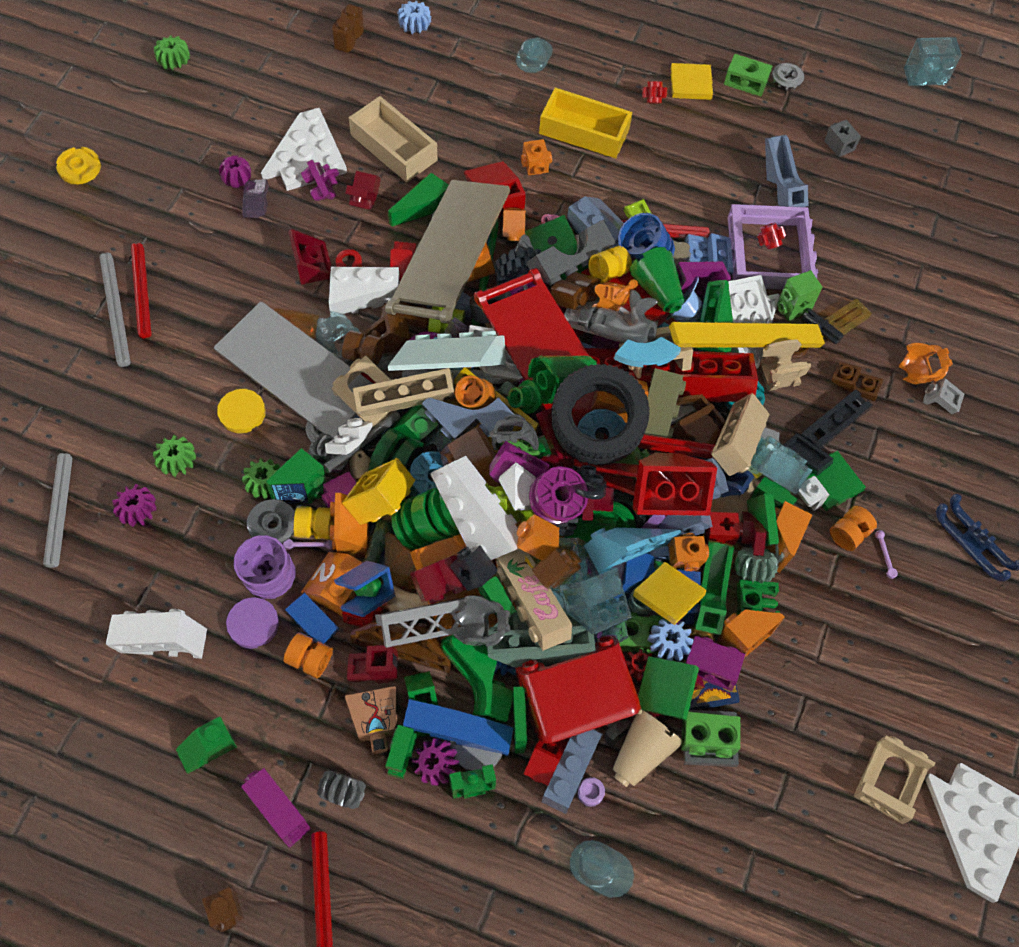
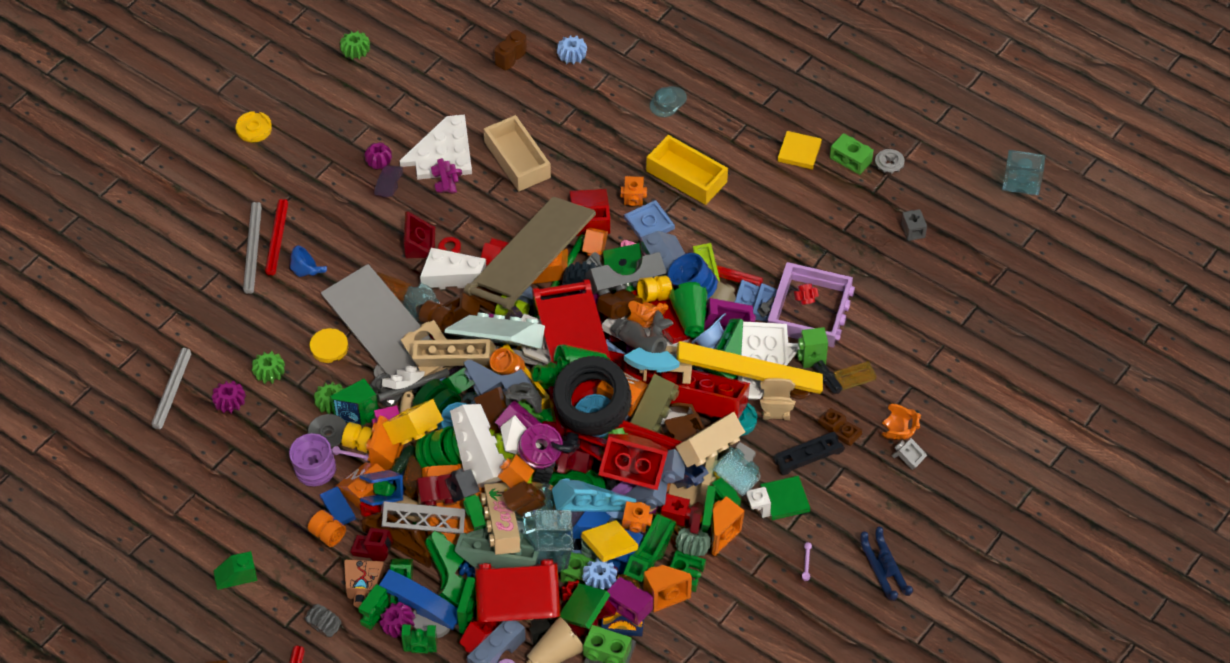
camera: 20 degrees right, 10 degrees down
white wedge [106,609,207,659] -> none
medium lavender tile [226,597,279,649] -> none
magenta window [241,768,311,848] -> none
dark red brick [345,171,381,210] -> none
green slope [388,173,449,227] -> none
dark grey helmet [453,596,510,647] -> none
red gear [642,81,667,104] -> none
sand blue arch [765,135,808,207] -> none
black tile [781,433,834,476] -> none
orange wheel [830,505,877,551] -> none
none -> blue hat [290,245,327,277]
none -> medium blue tile [624,200,675,241]
none -> dark grey hand [757,296,775,317]

